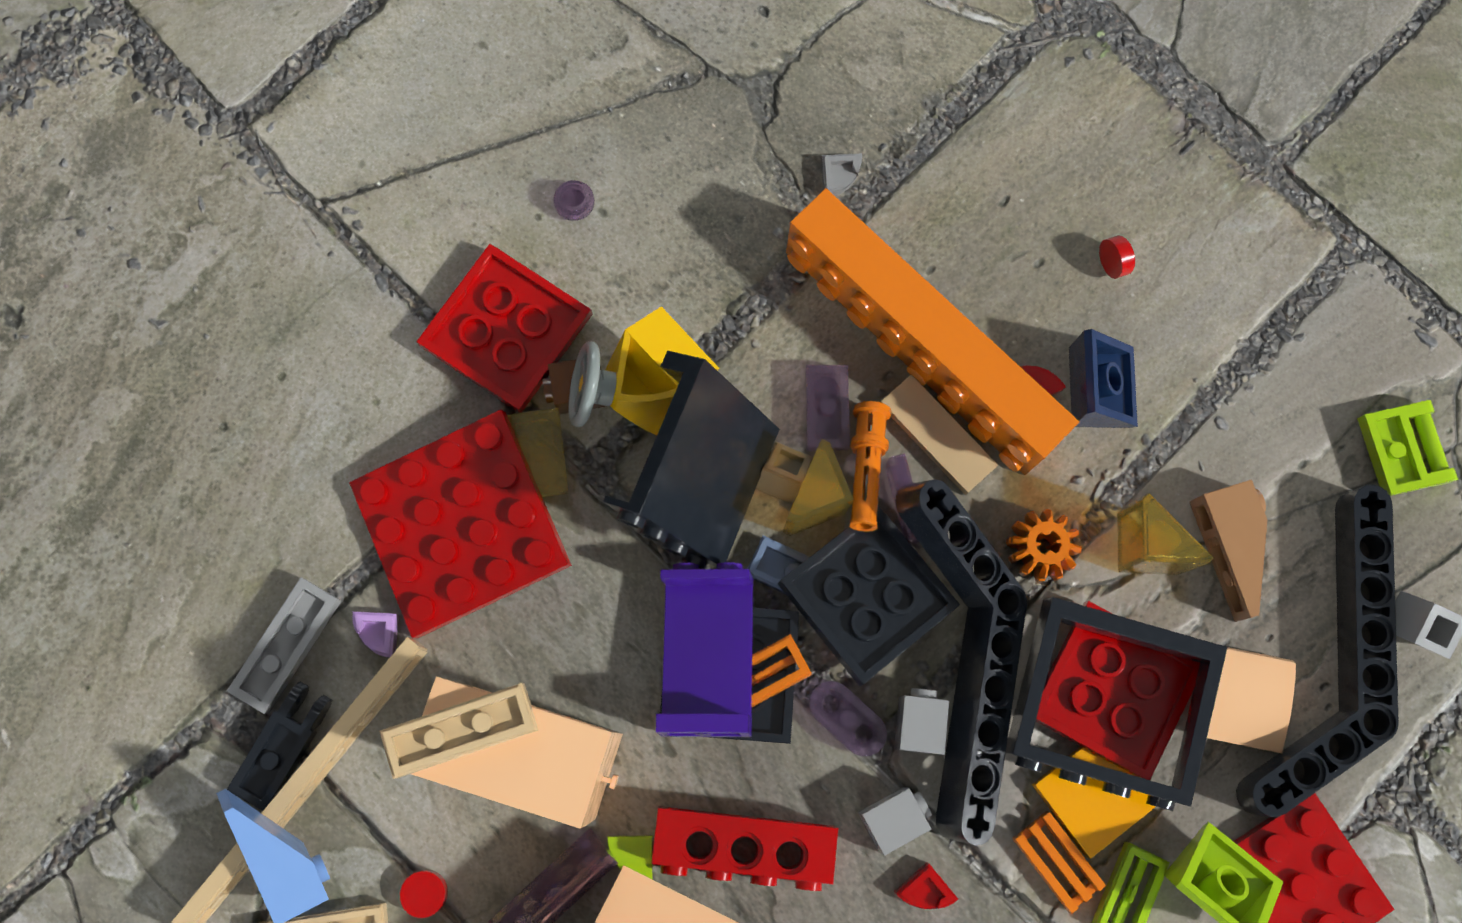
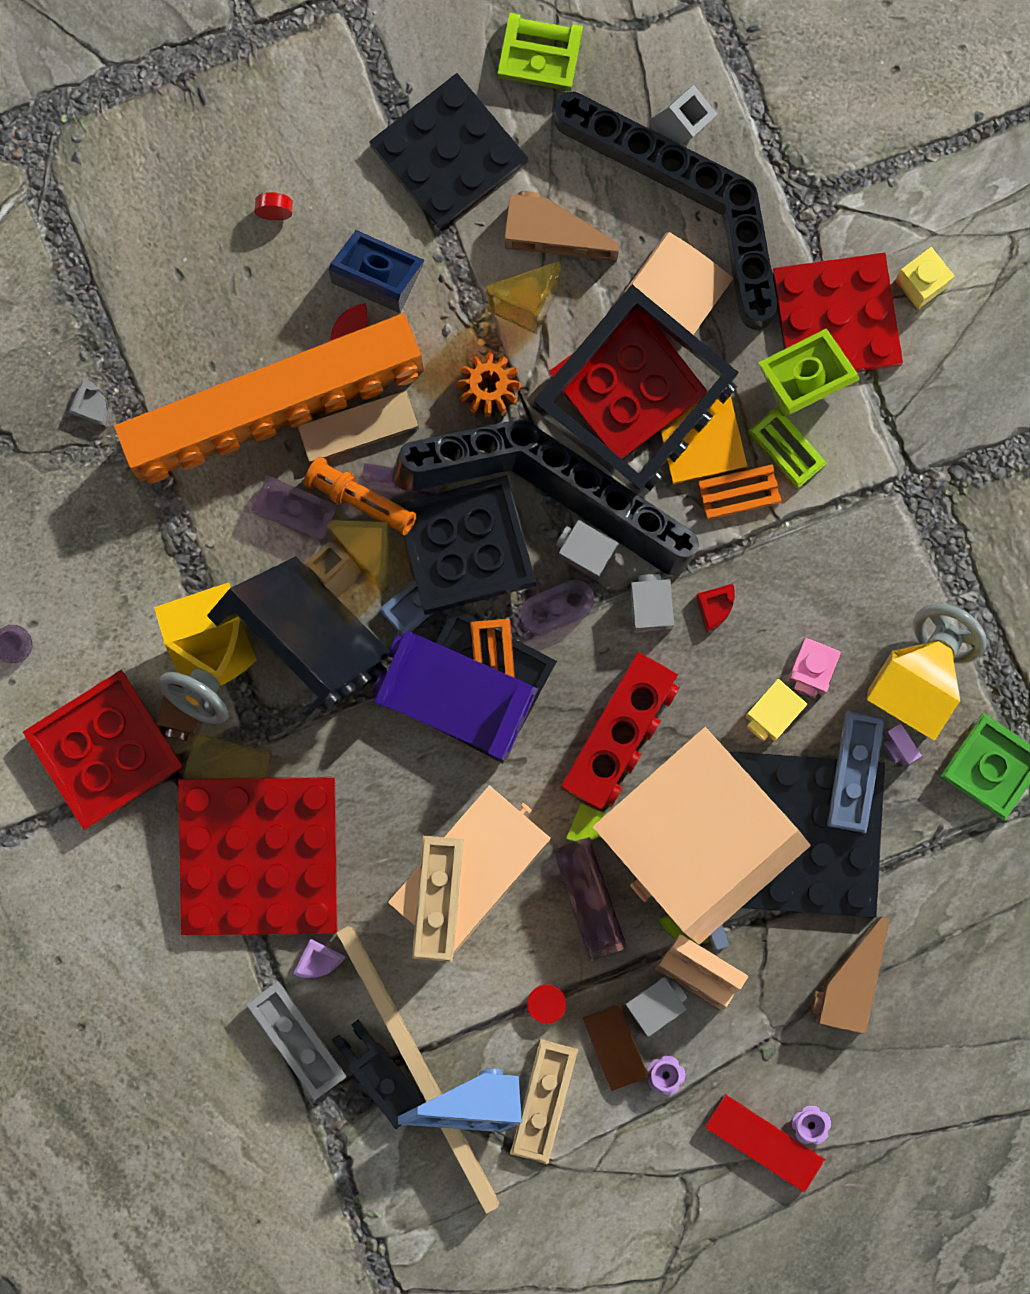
camera: 65 degrees left, 5 degrees up
none -> black plate [369,73,528,231]

